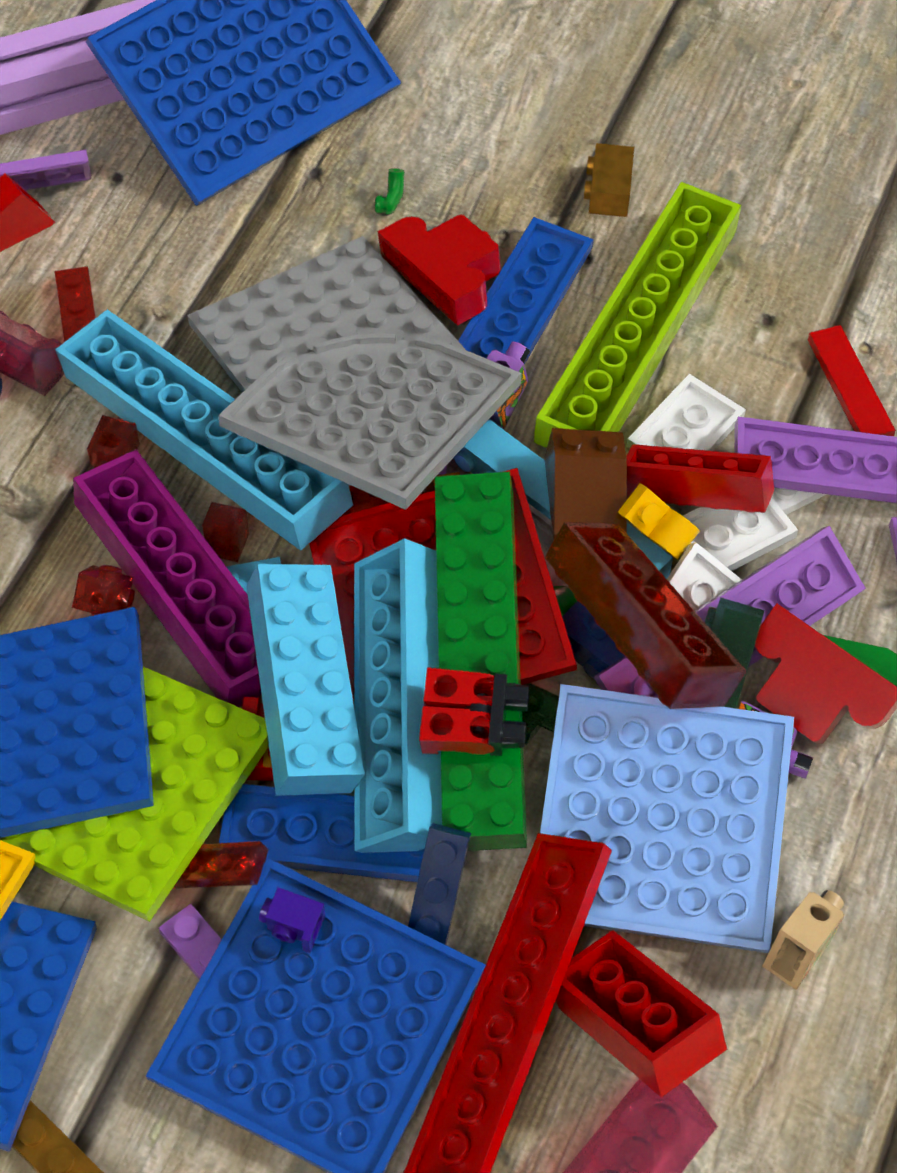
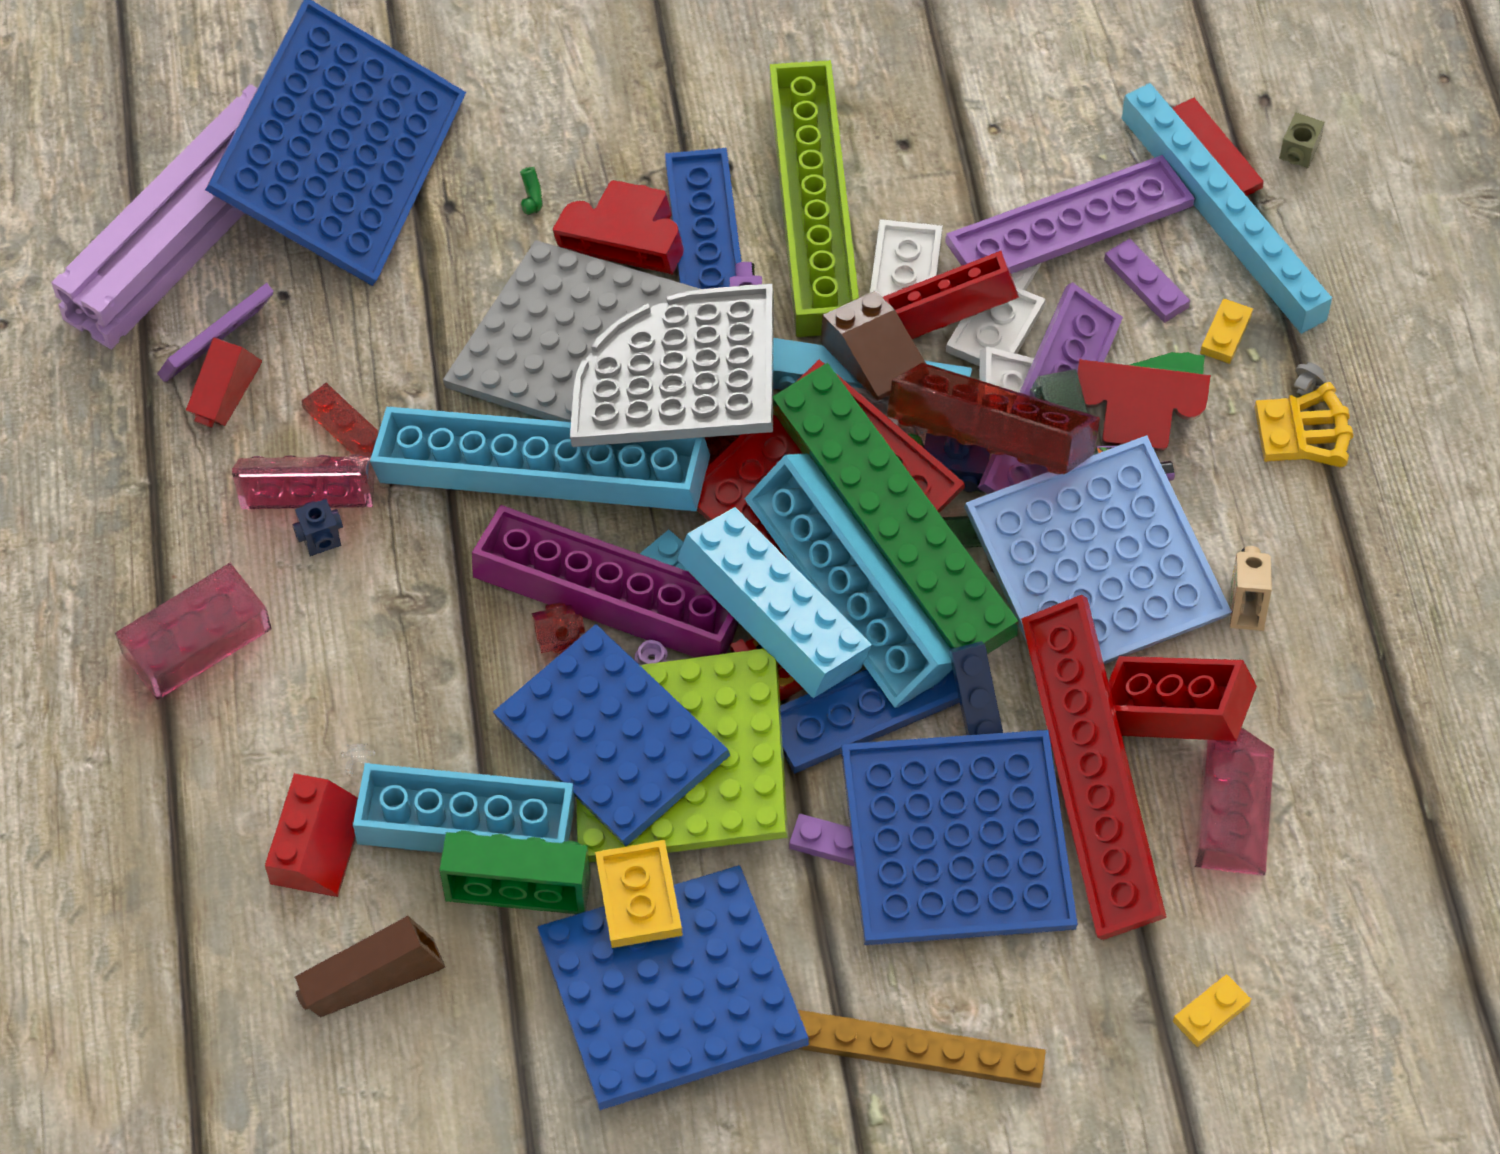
camera: 30 degrees left, 0 degrees up
clear red brick [87,415,140,468] -> none
clear red plate [173,841,269,889] -> none
clear red brick [202,502,249,563] -> none
dark purple brick [259,887,325,953] -> none
red hips [419,667,529,756] -> none
pearl gold brick [583,143,635,217] -> none
yellow plate [618,483,700,560] -> none
red tile [808,325,896,436] -> none
none -> lavender plate [635,640,668,665]

